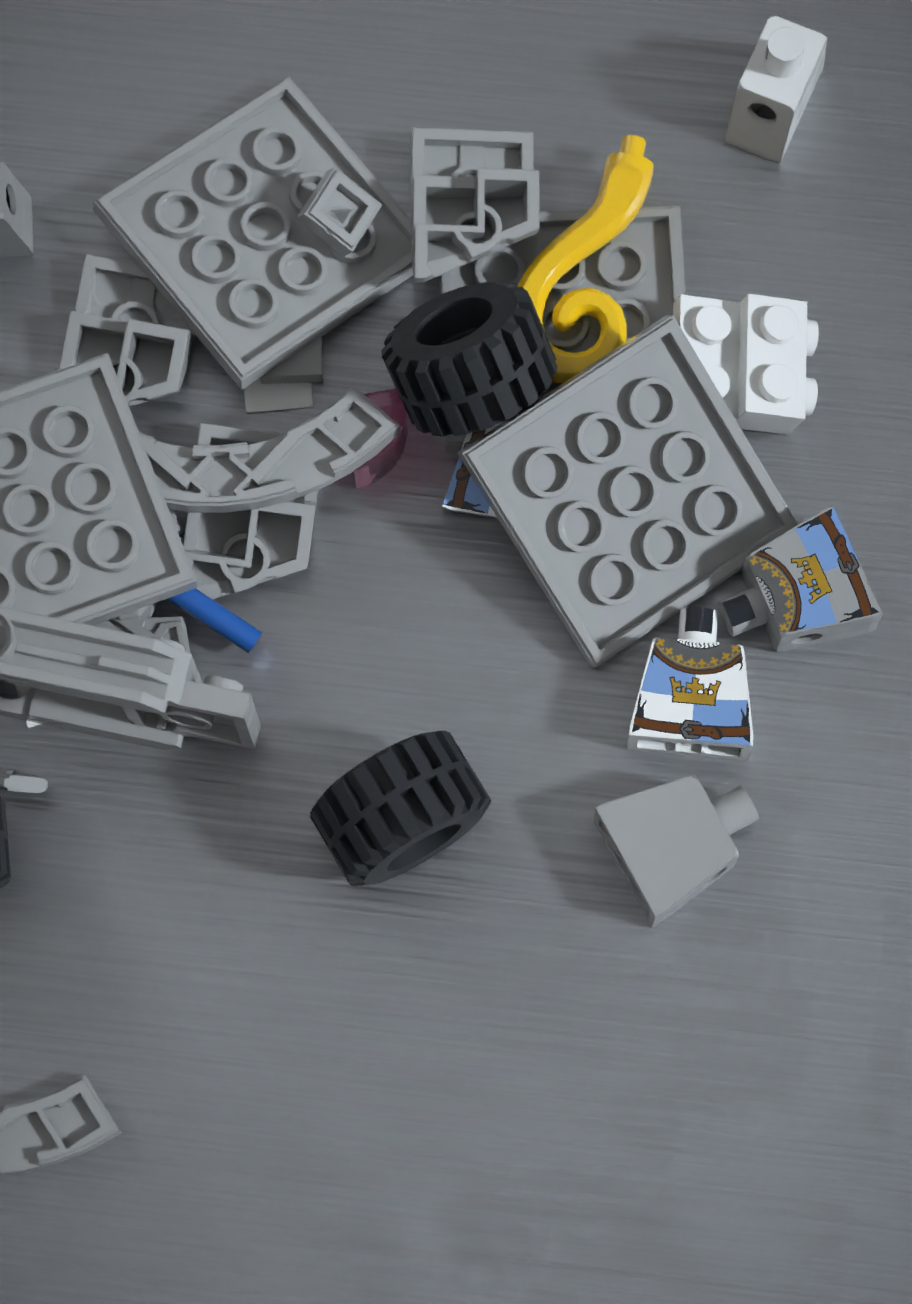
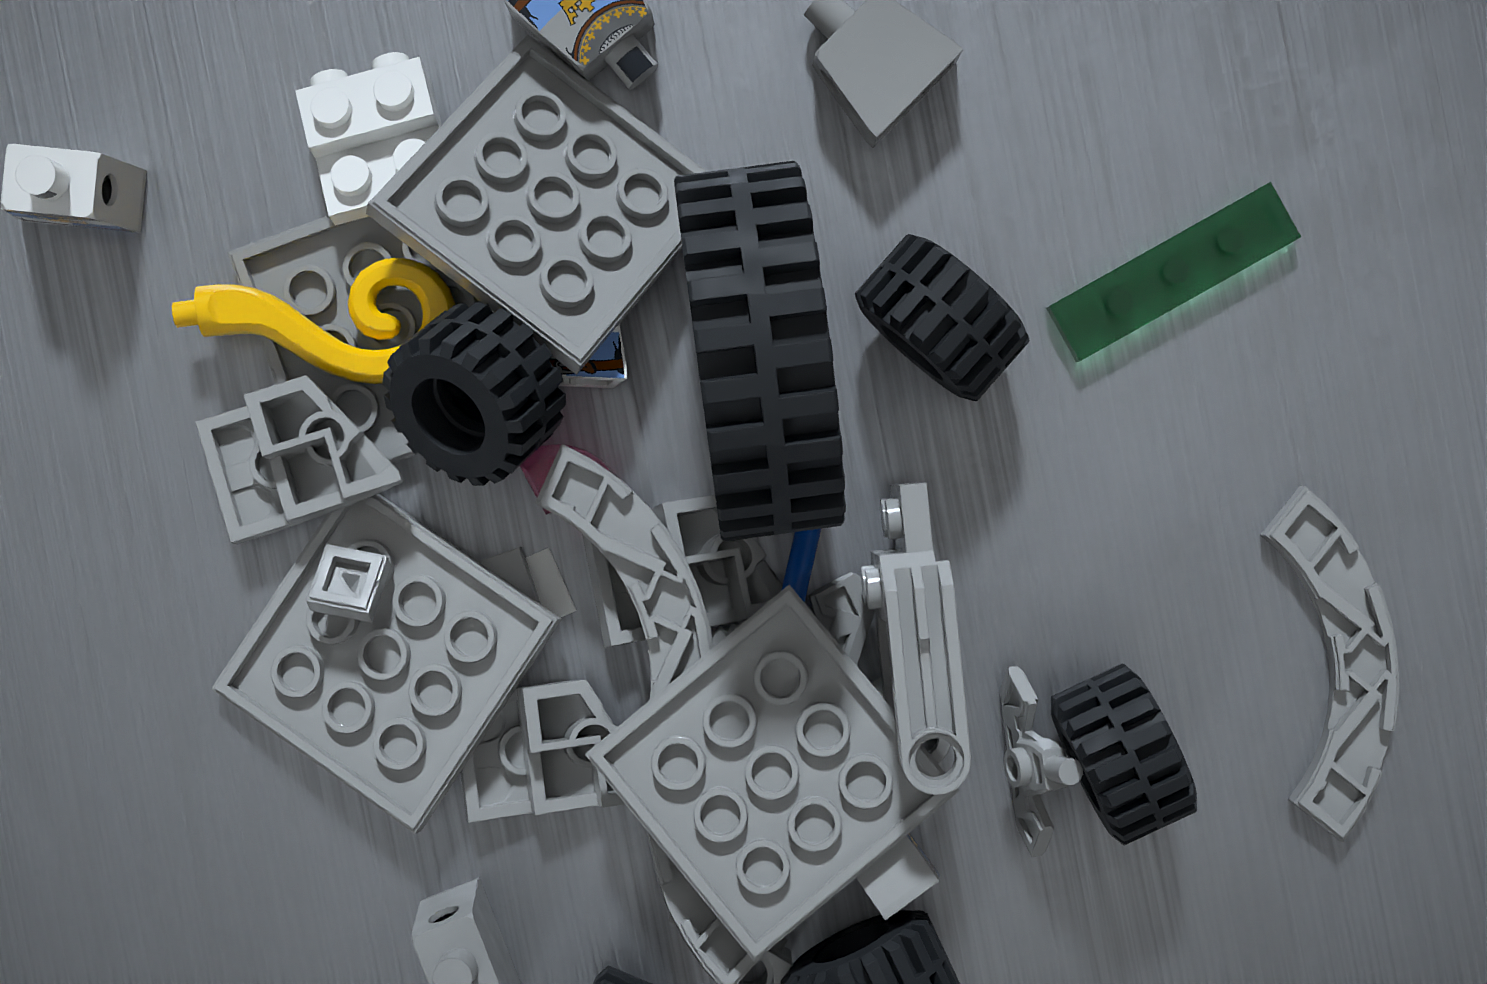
camera: 115 degrees left, 15 degrees up
torso [627,607,753,761] -> none
none -> black tyre [674,161,846,541]
none -> clear green tile [1046,182,1301,363]

